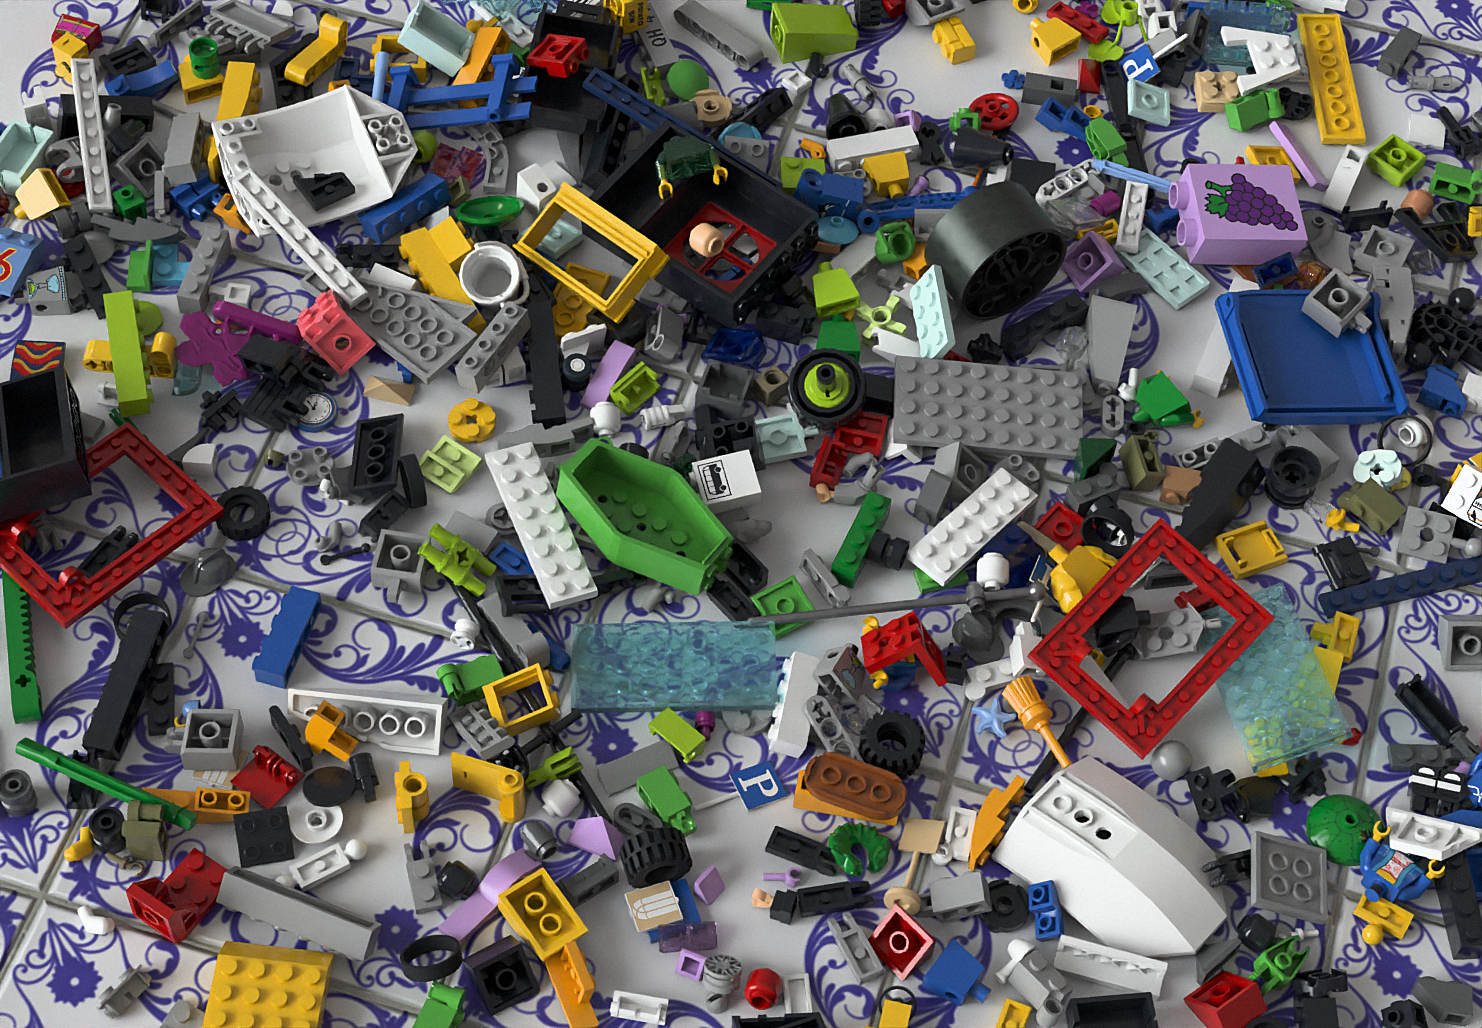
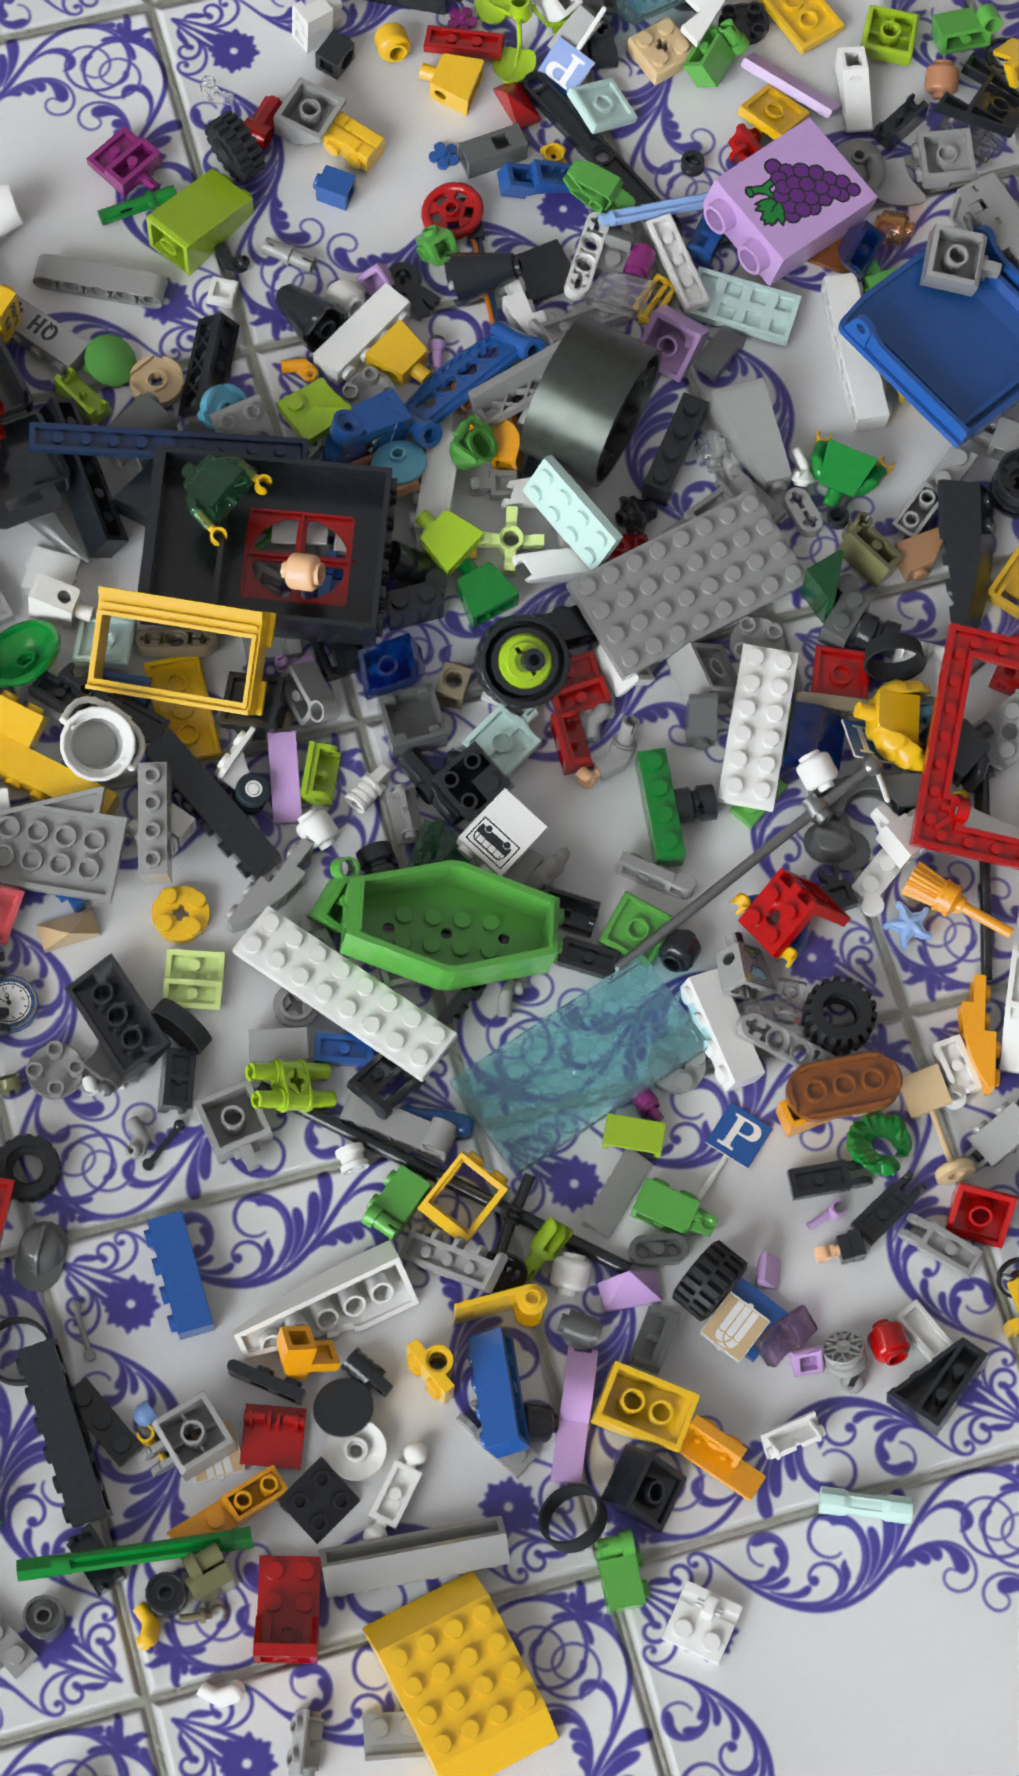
camera: 35 degrees left, 15 degrees up
none -> dark tan beam [135,629,218,657]
none -> blue brick [313,165,356,211]
none -> blue brick [467,1327,531,1459]
none -> black head [659,929,701,972]

